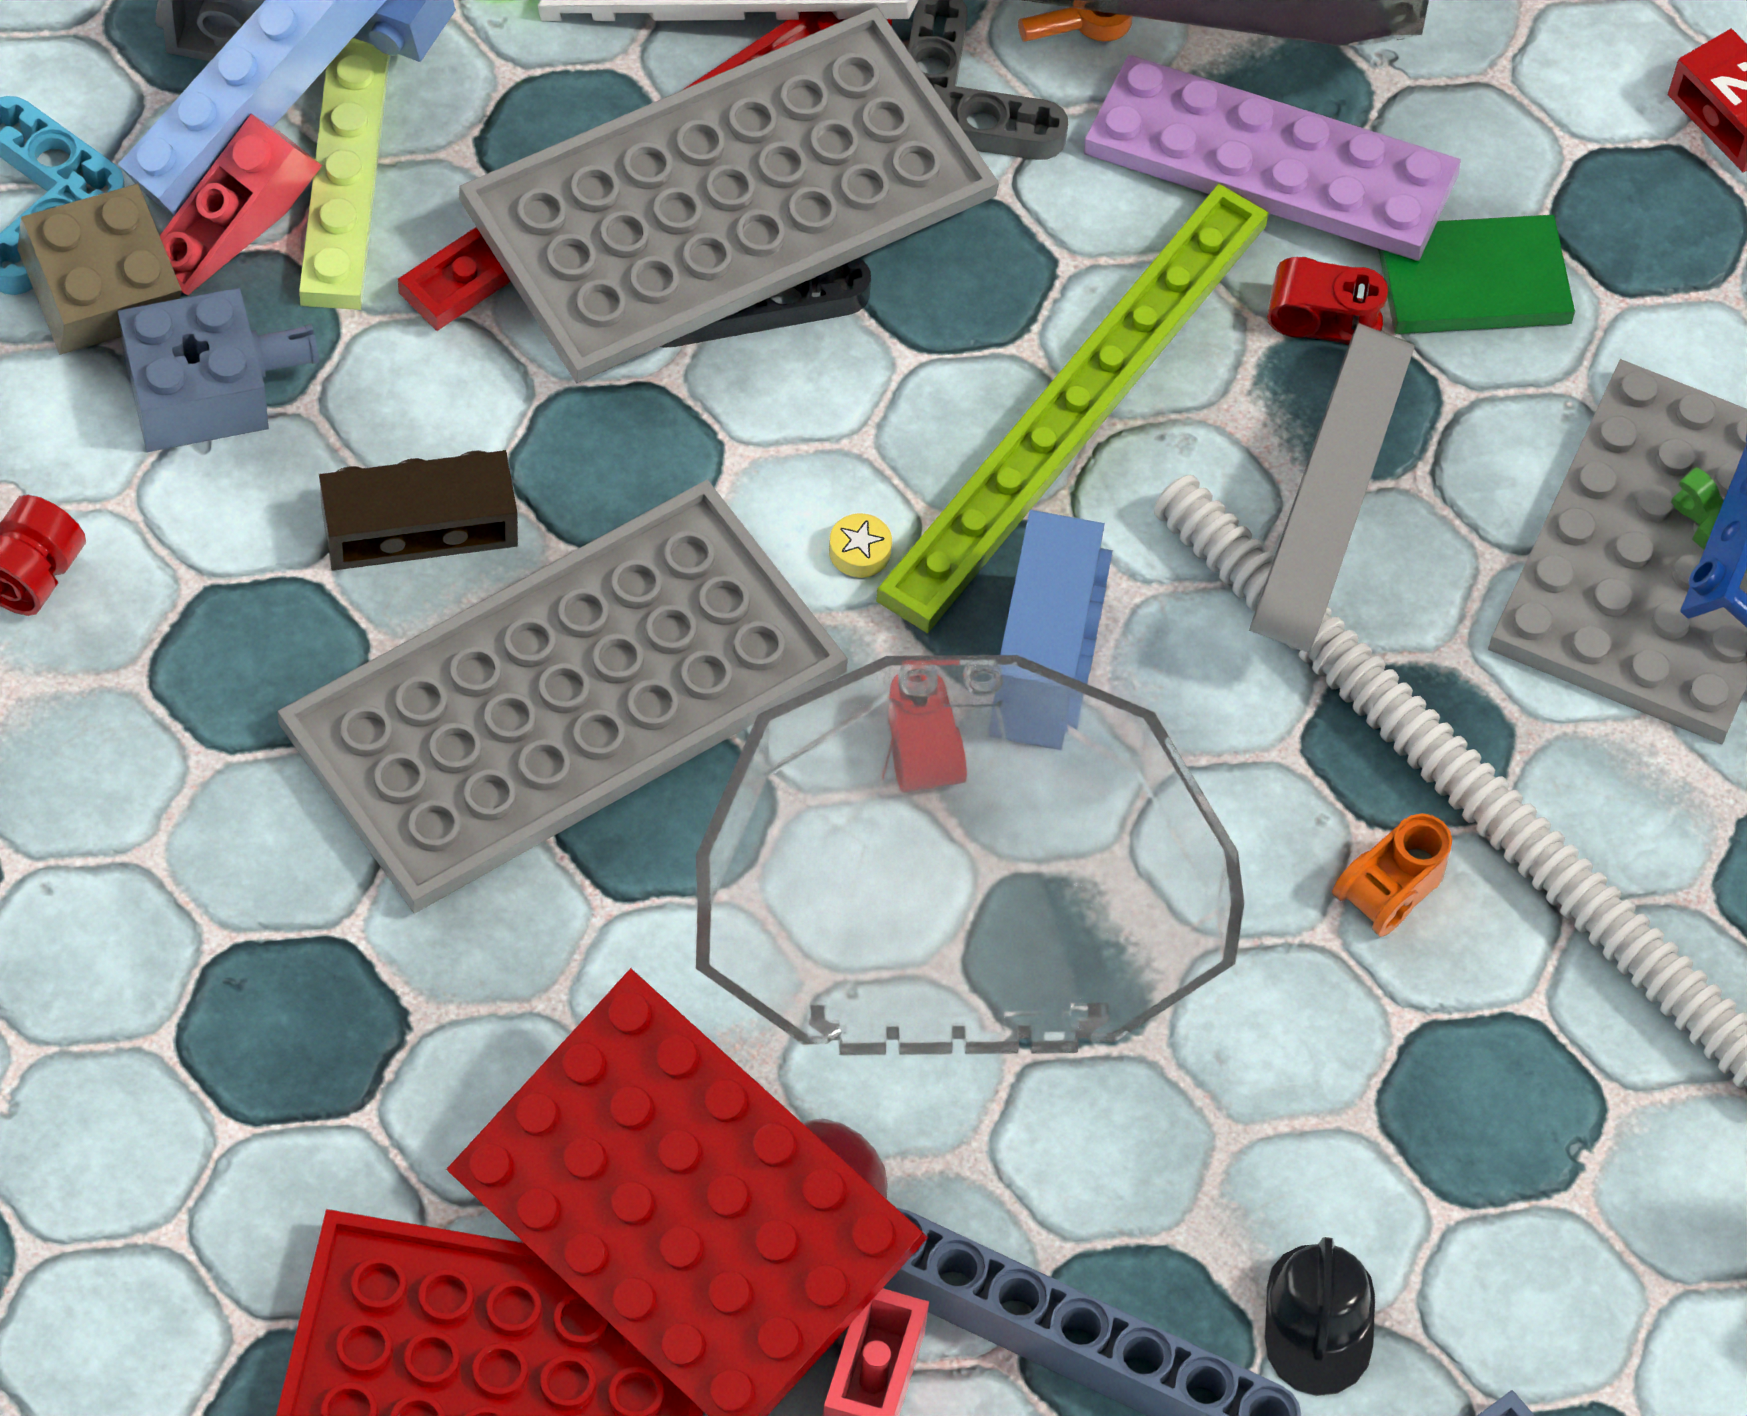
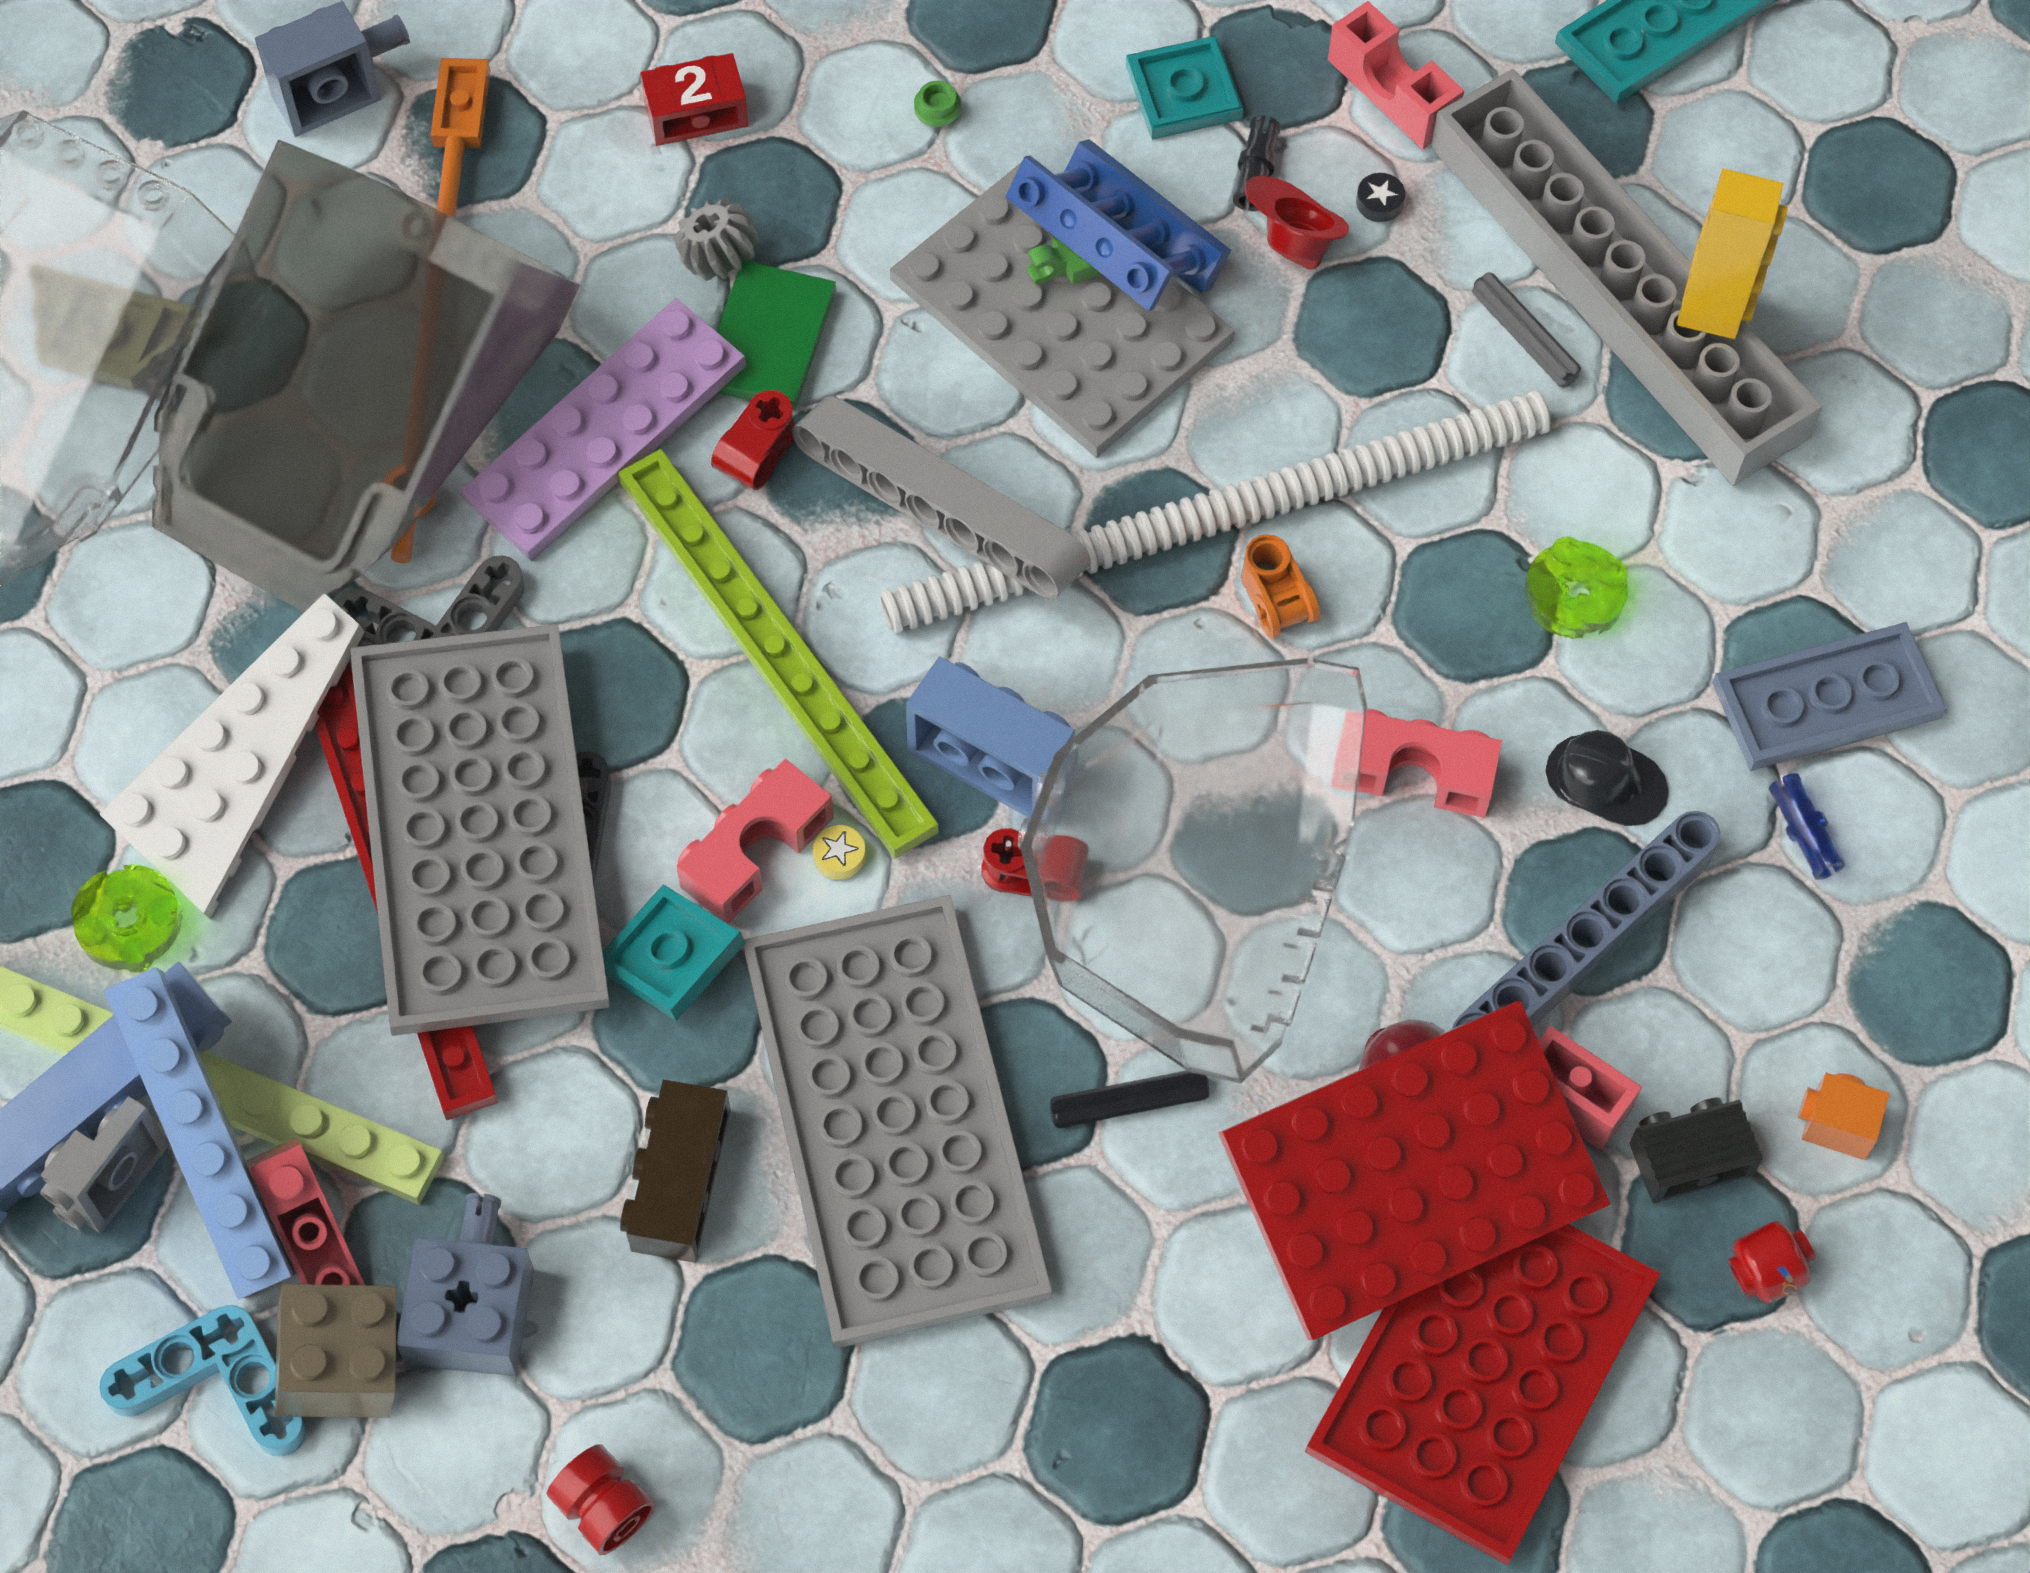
camera: 65 degrees left, 5 degrees up
none -> teal plate [602,884,746,1021]
none -> light grey gear [673,197,760,281]
none -> coral arch [676,758,834,924]
none -> black axle [1050,1068,1210,1128]
none -> coral arch [1332,708,1502,818]
none -> clear neon green plate [1524,537,1628,639]

